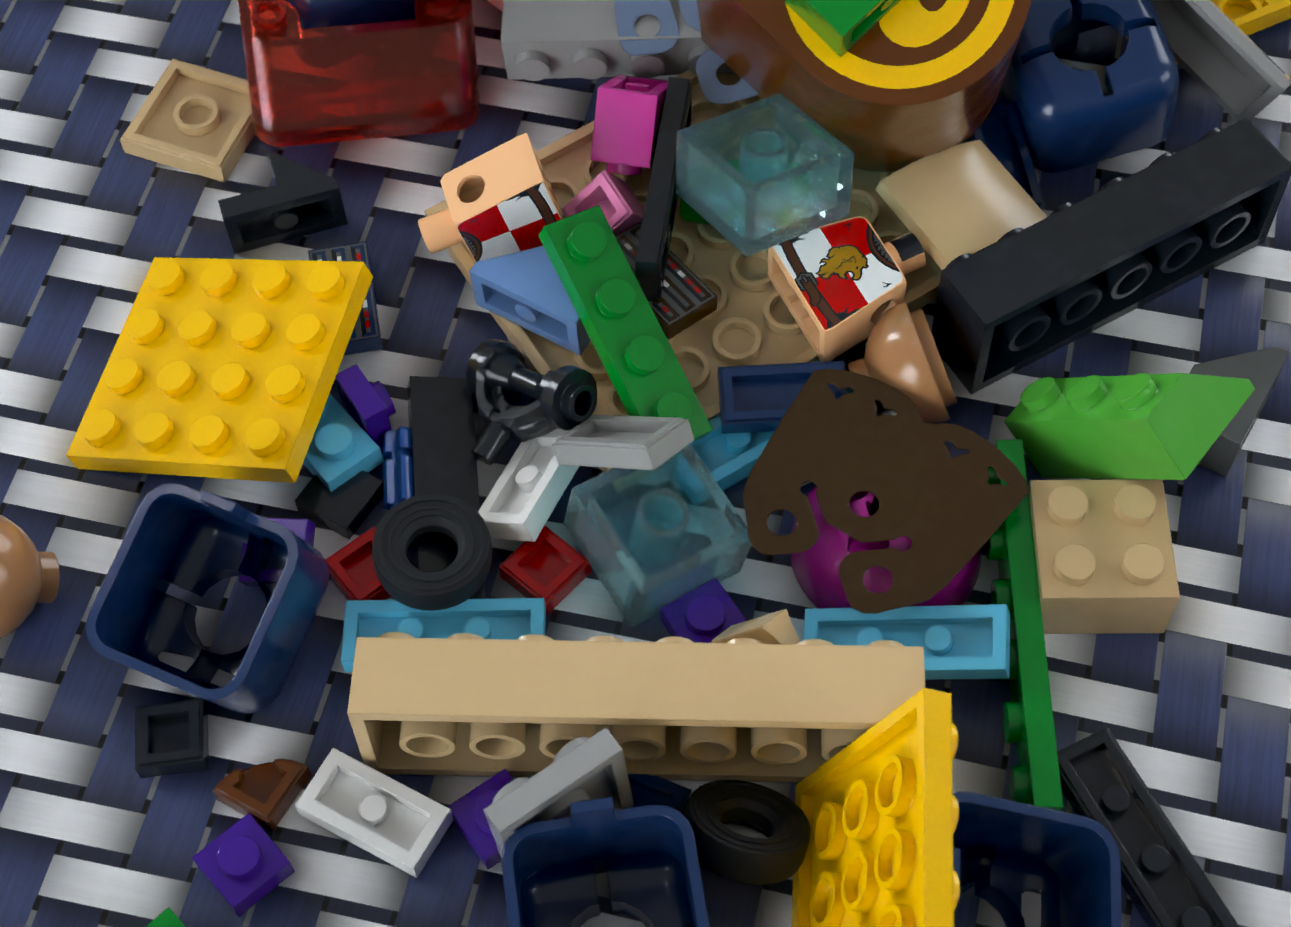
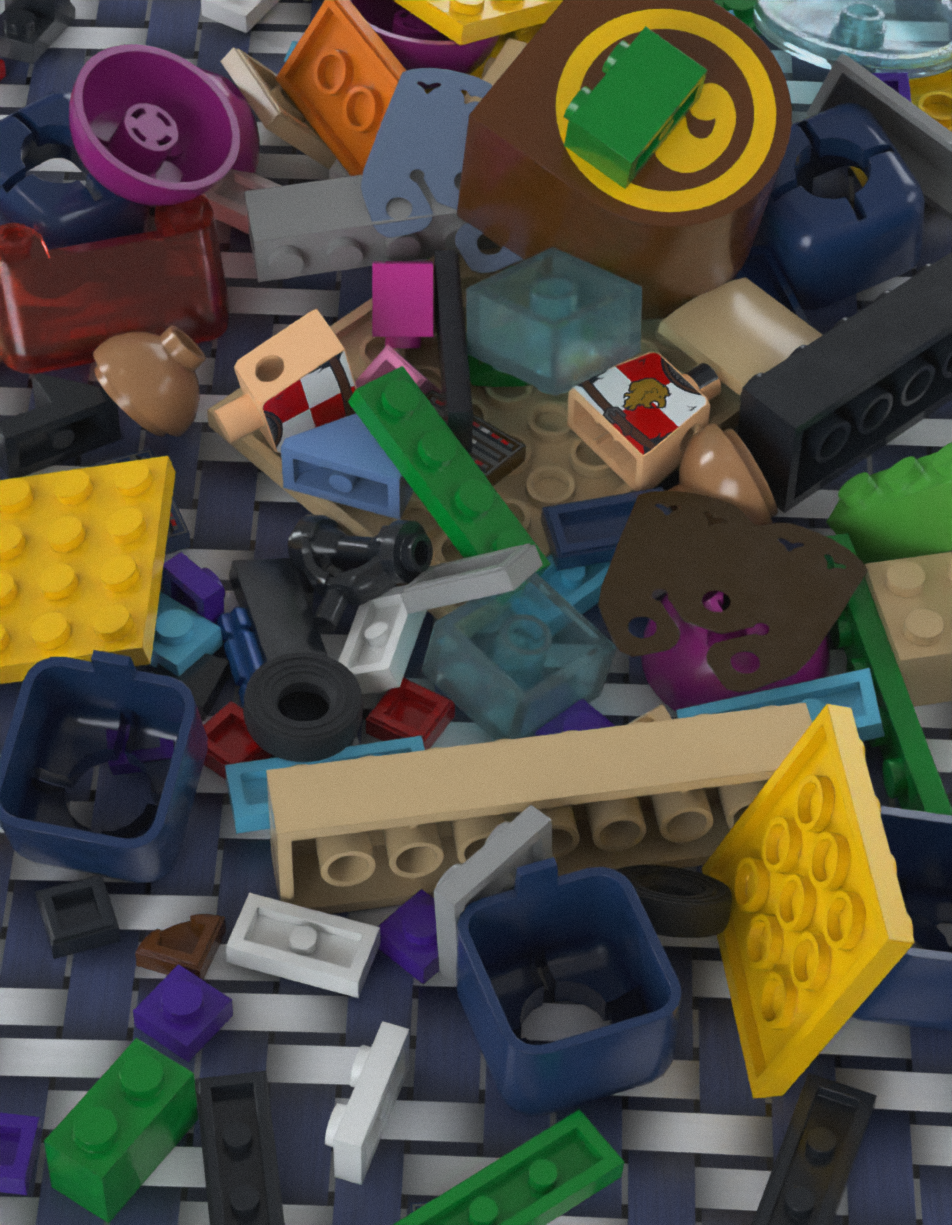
camera: 15 degrees left, 10 degrees down
none -> medium nougat piece [93,325,206,437]

